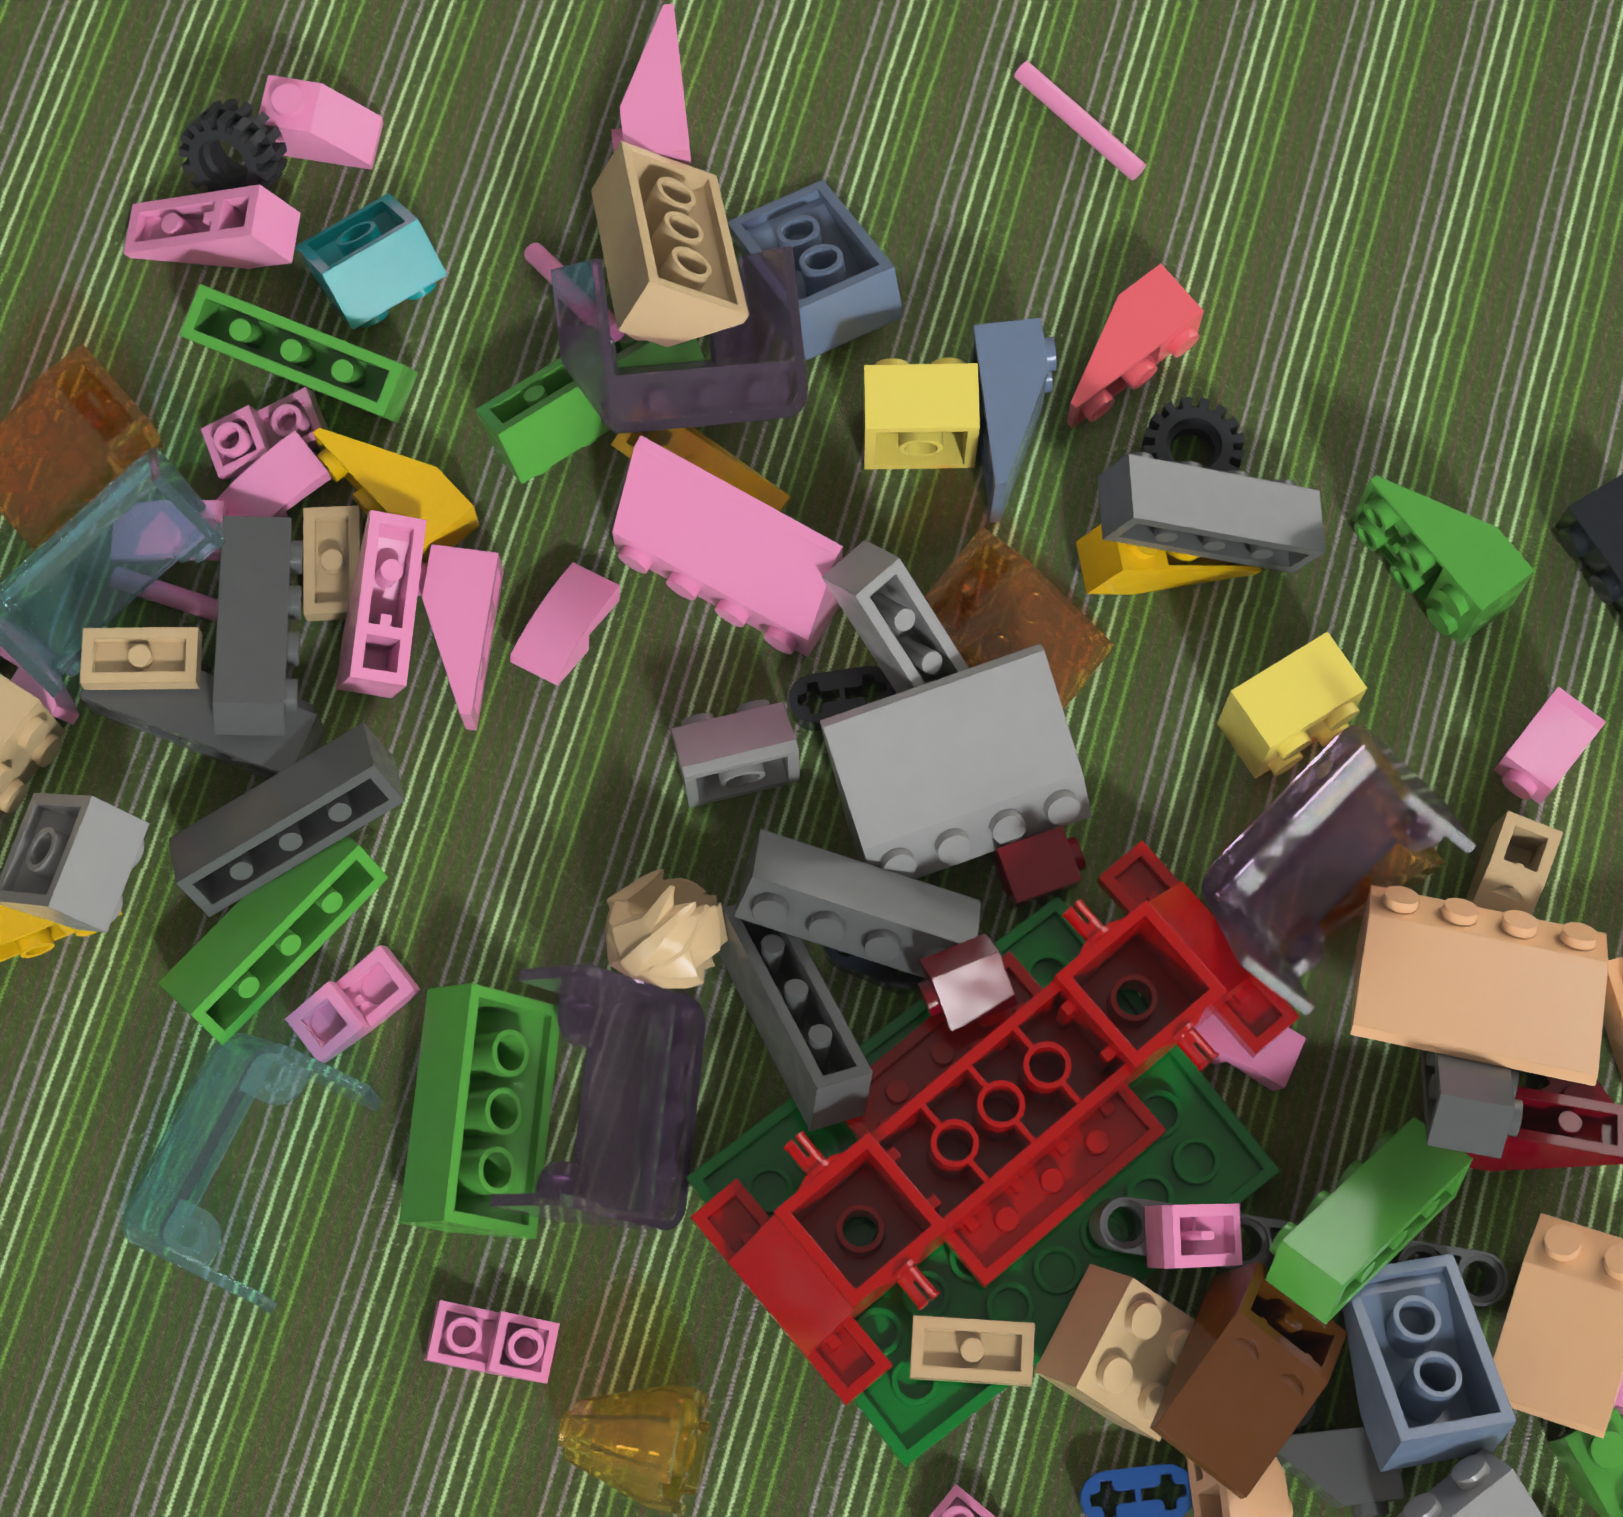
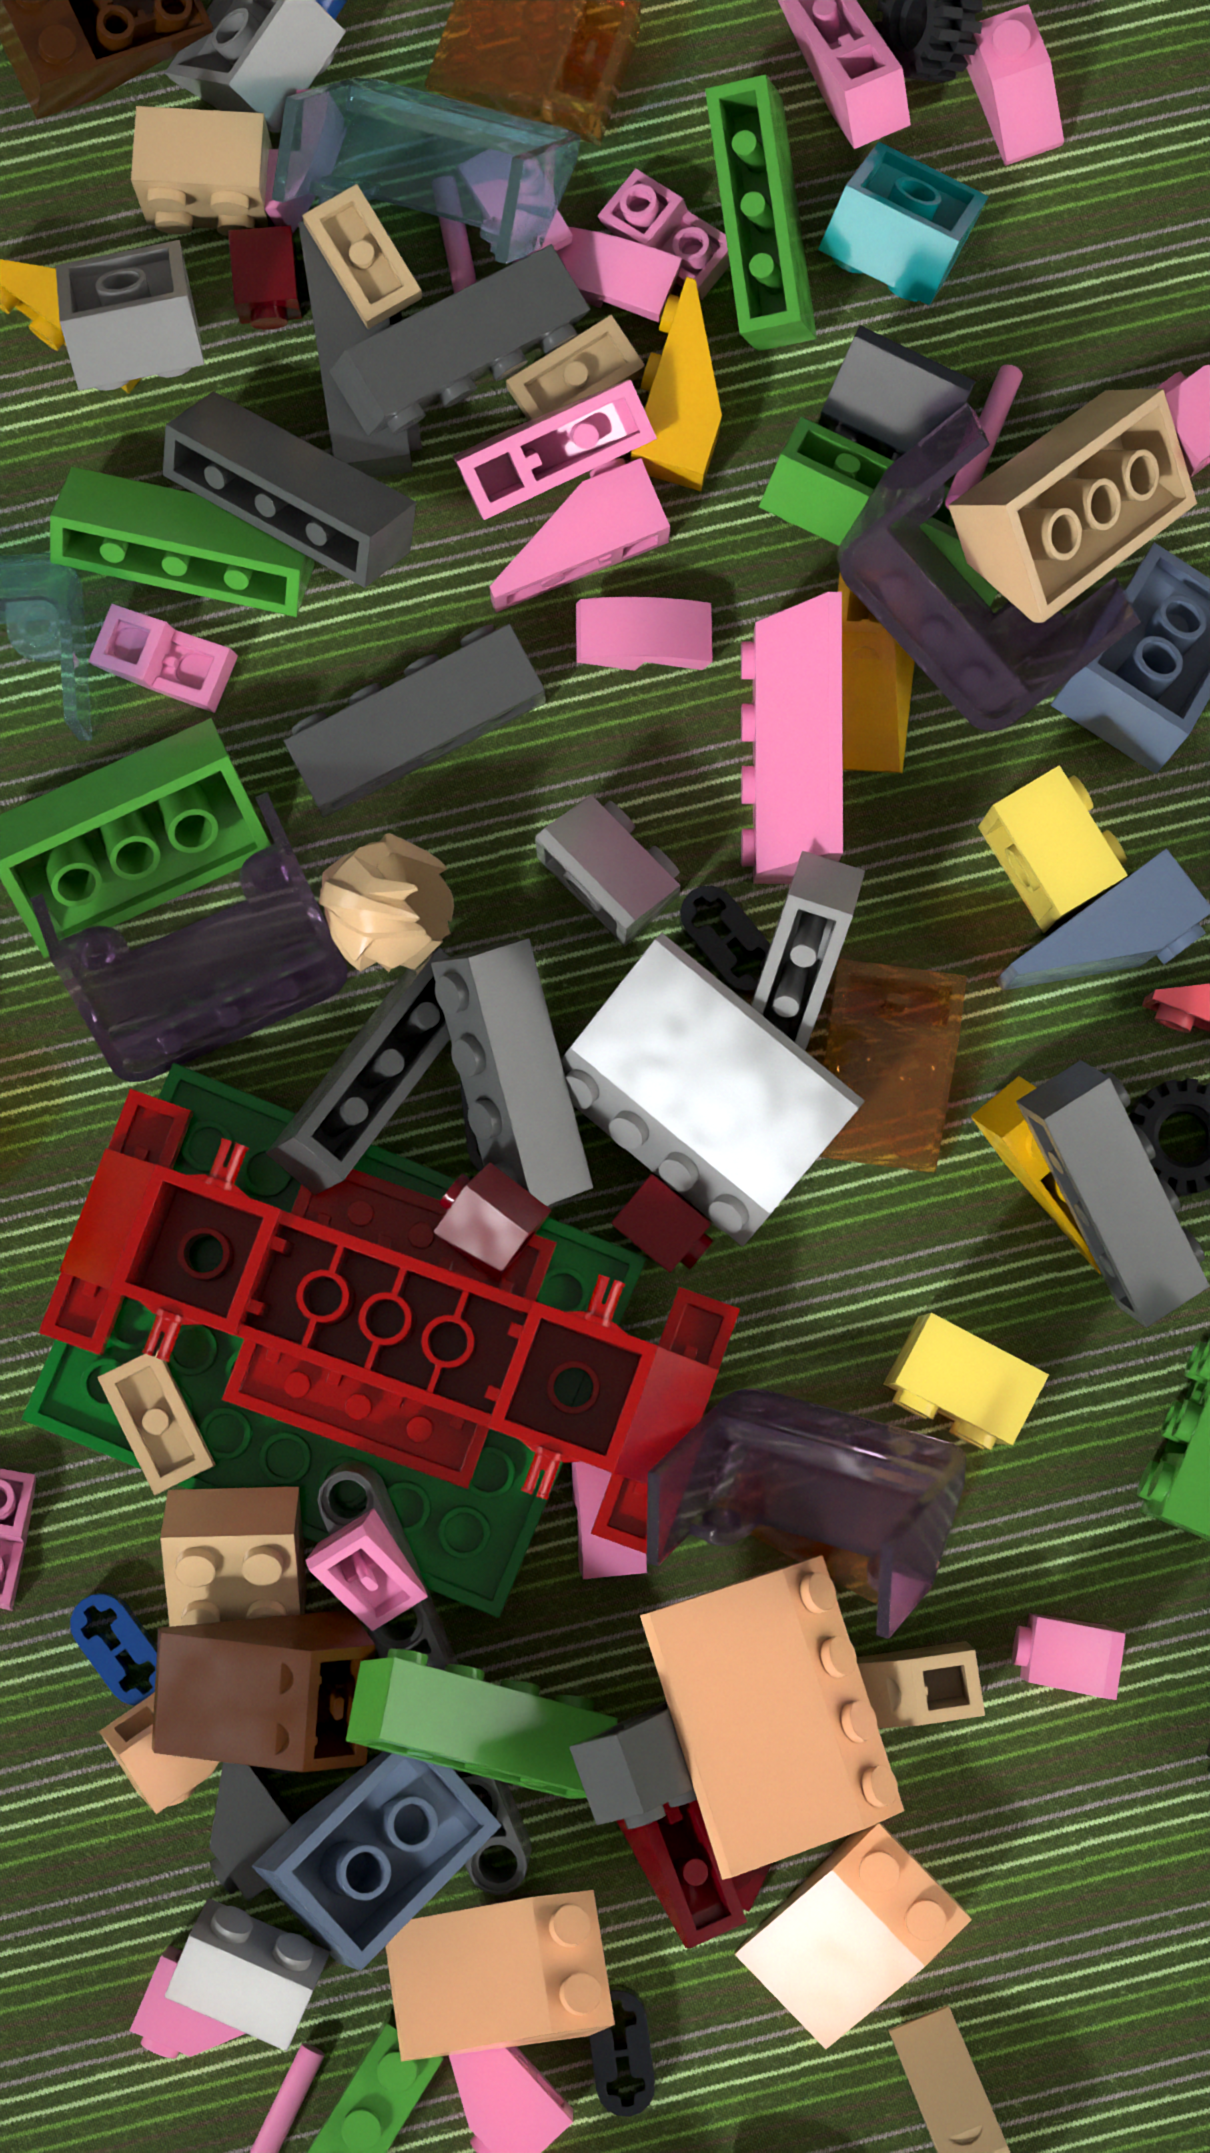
camera: 55 degrees right, 10 degrees up
none -> dark red brick [228,225,302,330]
none -> dark grey brick [283,623,546,819]
none -> slope [818,325,975,479]

